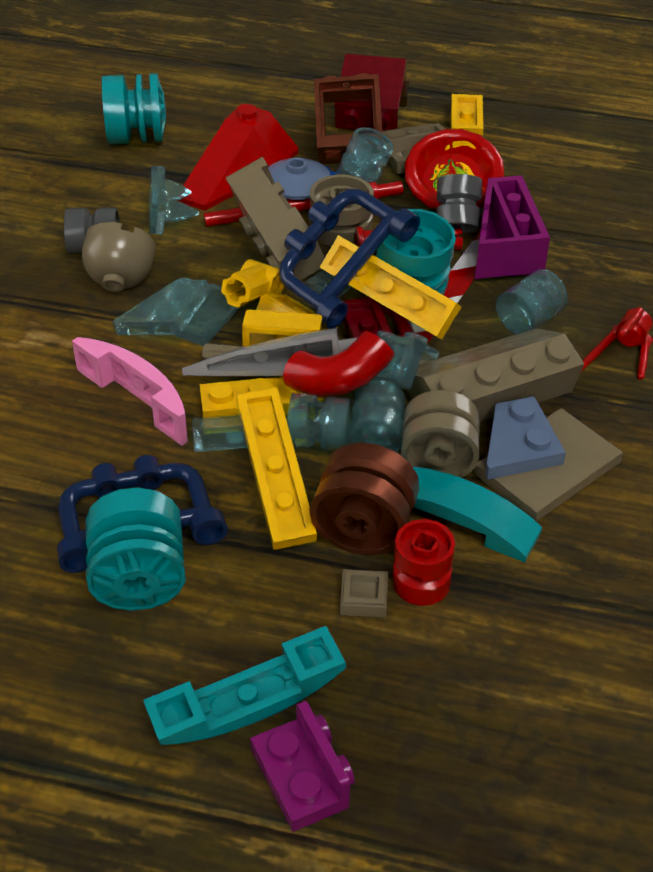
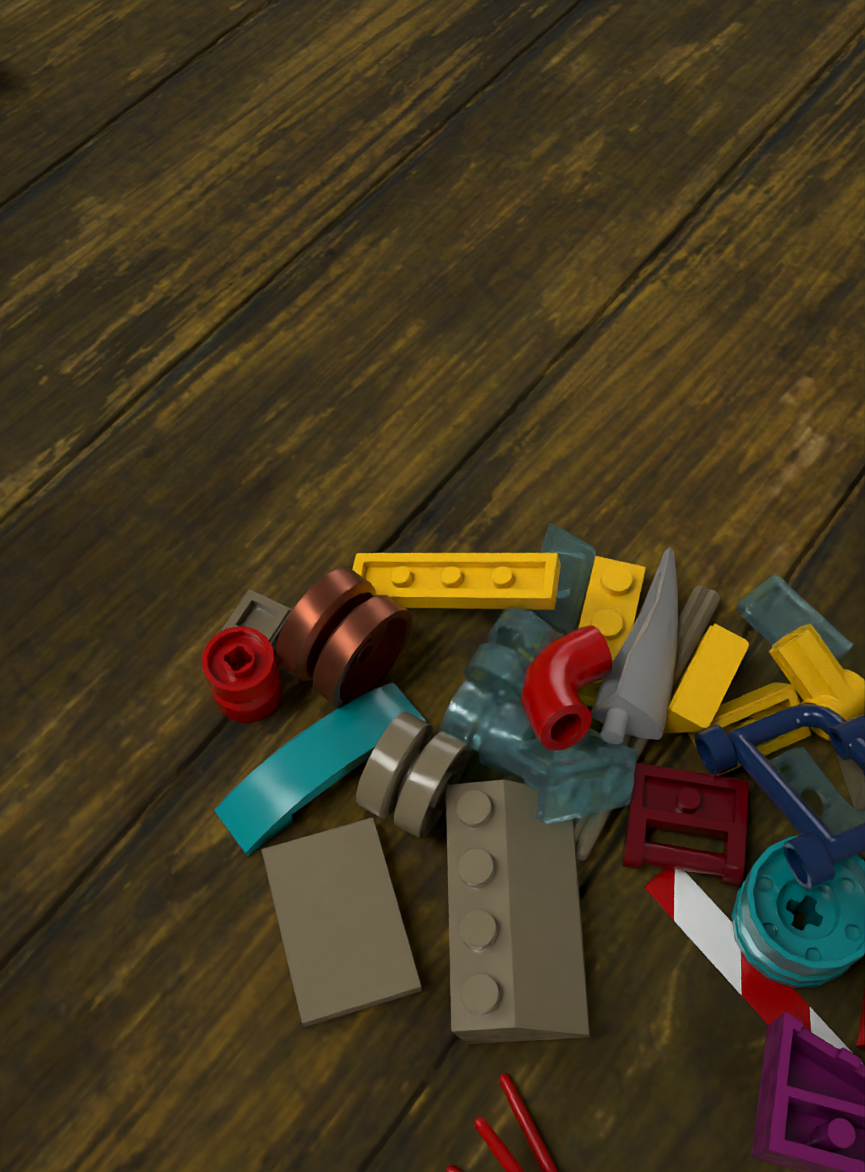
camera: 115 degrees right, 15 degrees up
dark blue bar [57,455,228,573] -> none
bright pink slope [72,337,188,446] -> none
teal wheel [86,488,186,611] -> none
clear light blue wing [113,278,211,335] -> none
teal slope [143,626,346,745] -> none
magenta bracket [250,701,355,832] -> none
yellow plate [320,235,462,340] -> none
sand blue wing [485,396,566,480] -> none
clear light blue wheel [496,269,568,334] -> none

